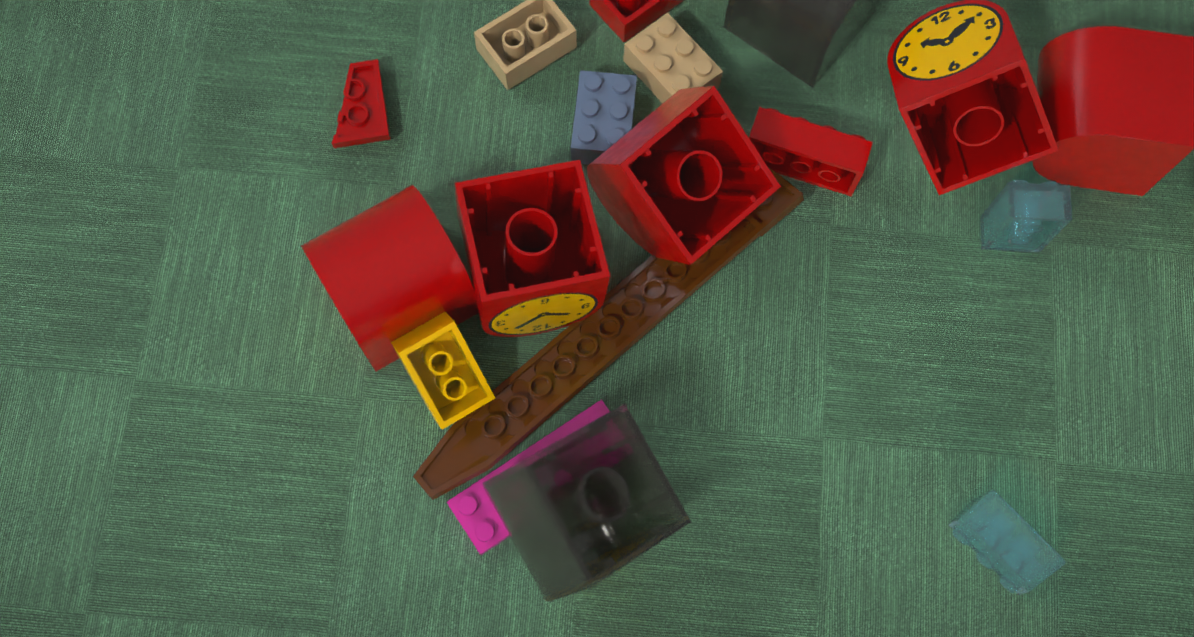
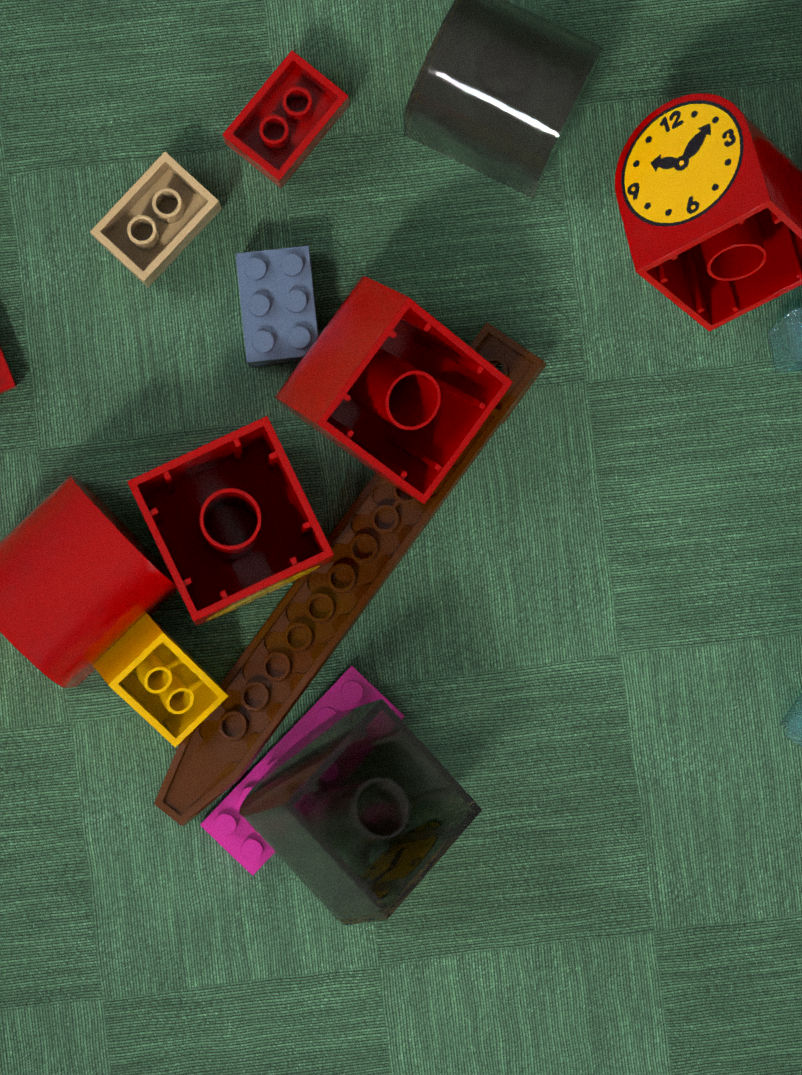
camera: 10 degrees left, 15 degrees up
tan brick [623,13,723,103] -> none
red brick [749,107,873,196] -> none

